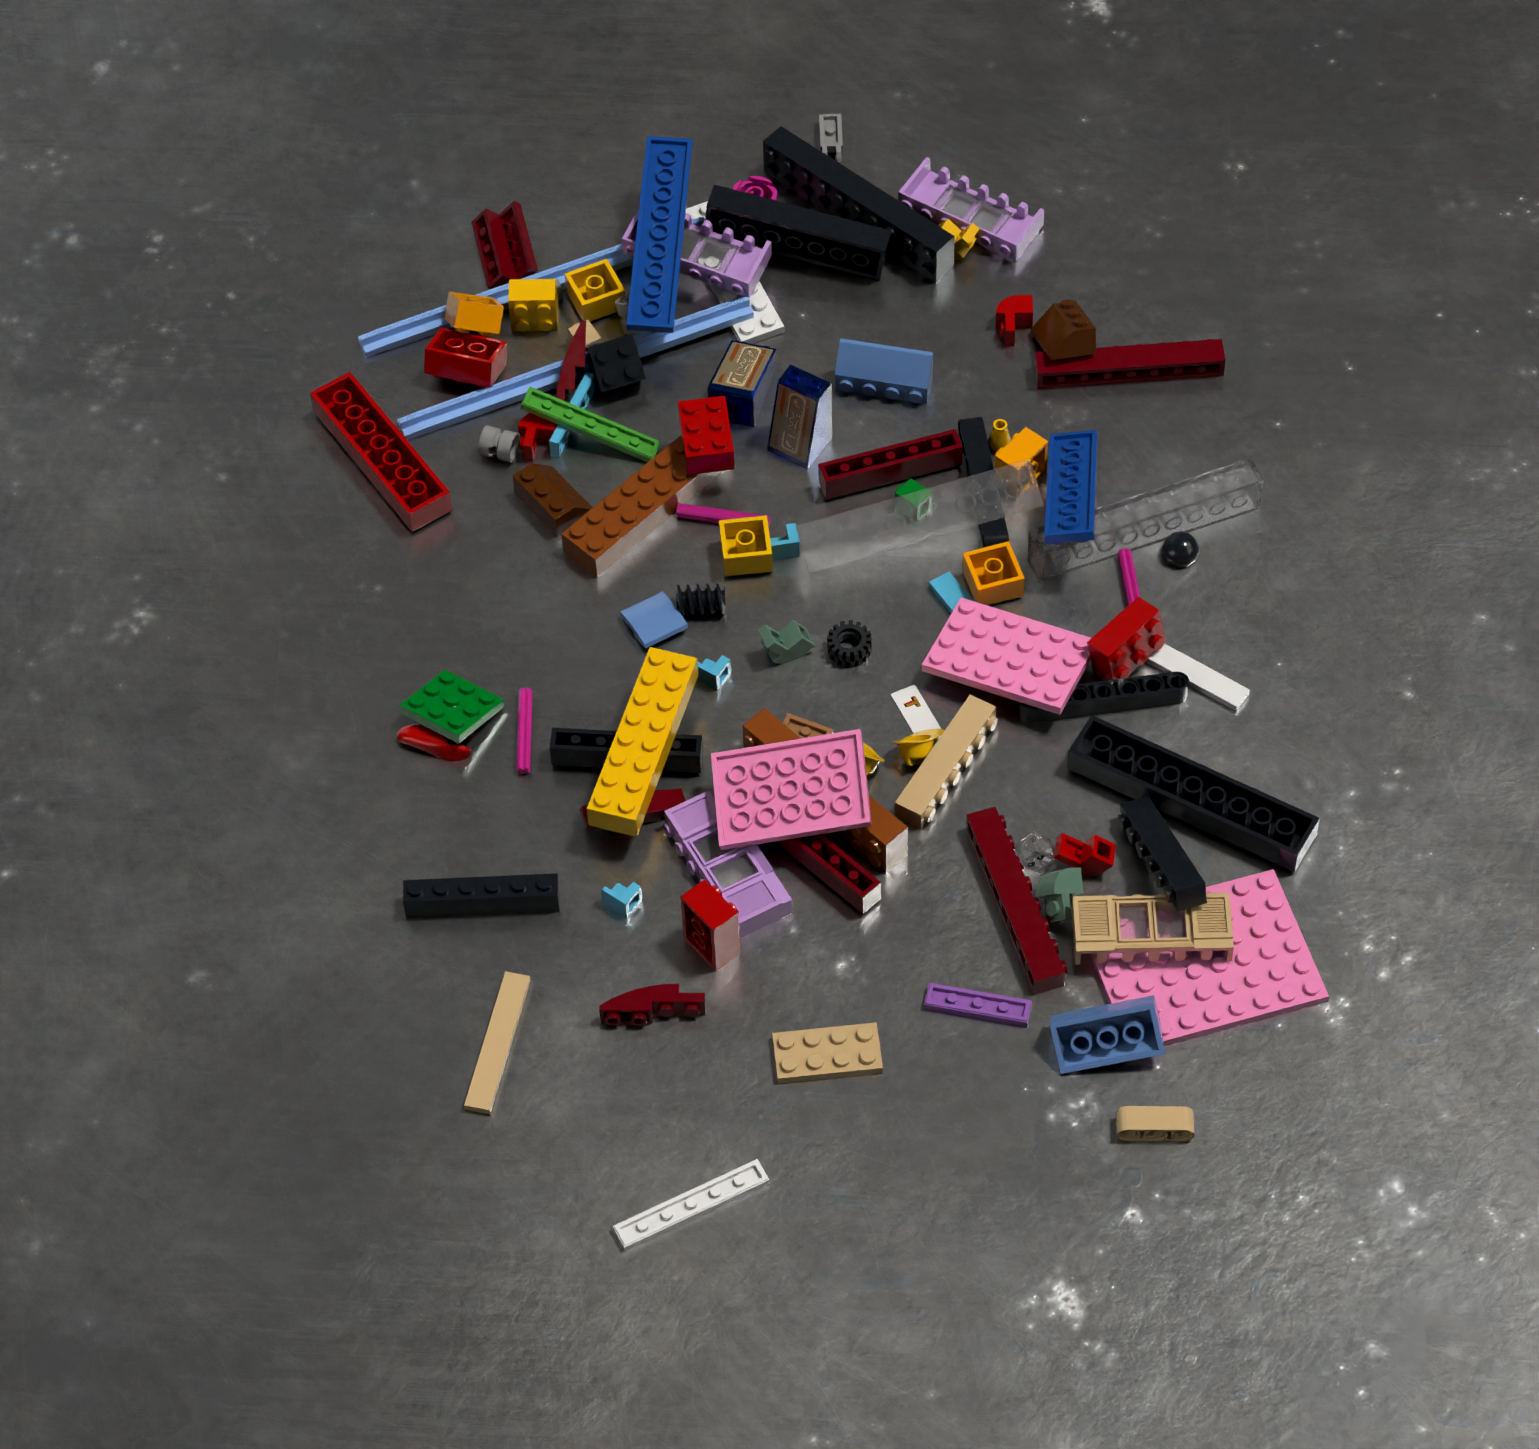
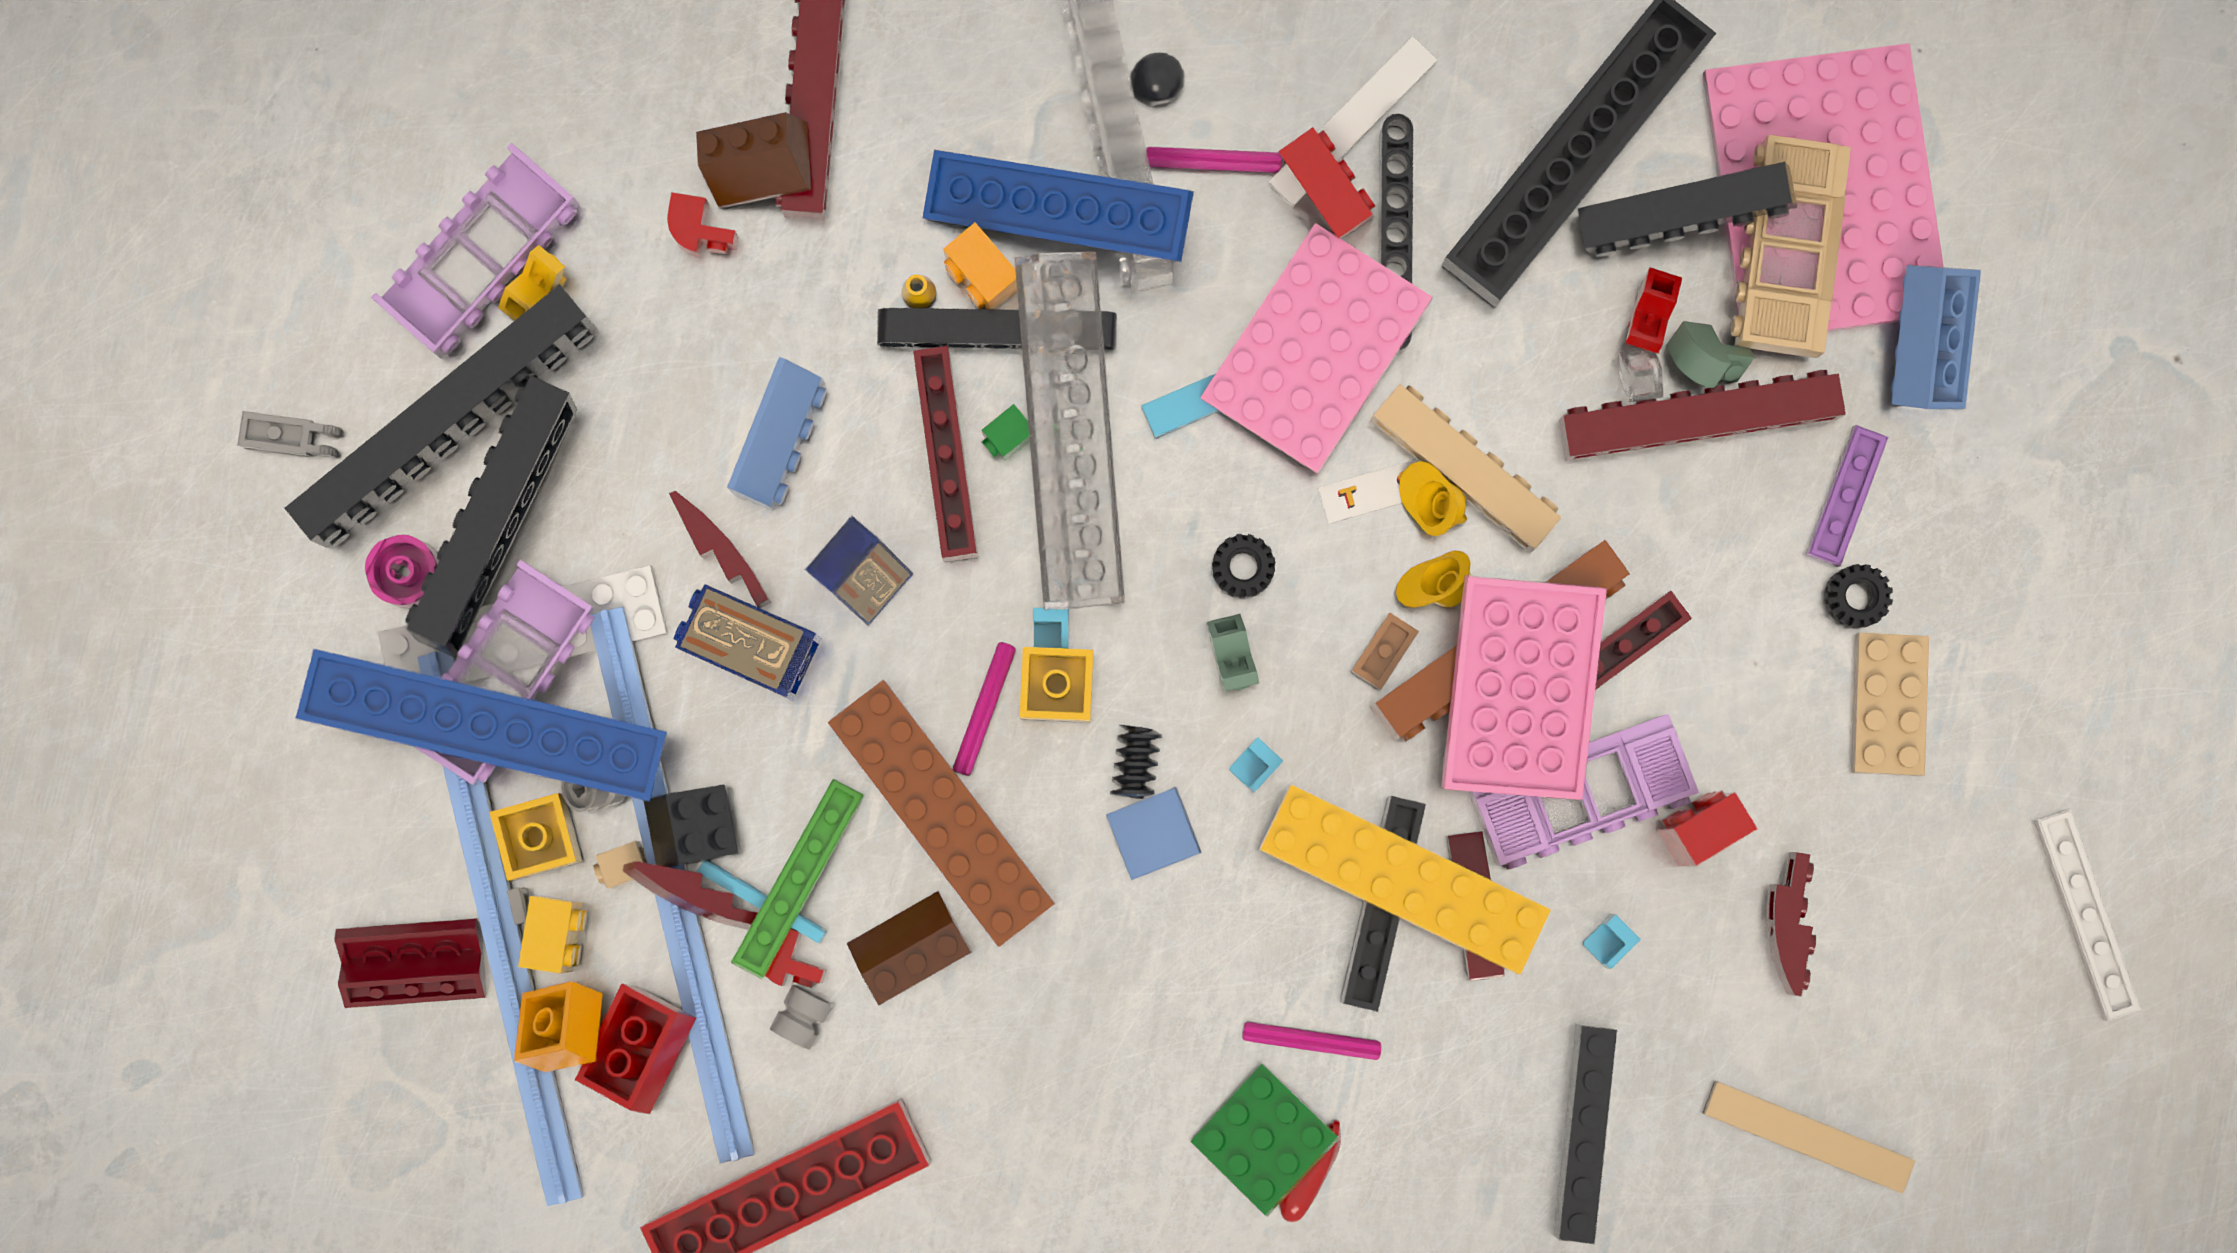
camera: 85 degrees left, 30 degrees up
red brick [678,396,735,475] -> none
light orange brick [962,541,1025,605] -> none
tan beam [1116,1106,1195,1142] -> none
none -> dark red slope [669,491,772,608]
none -> black tyre [1825,564,1893,629]

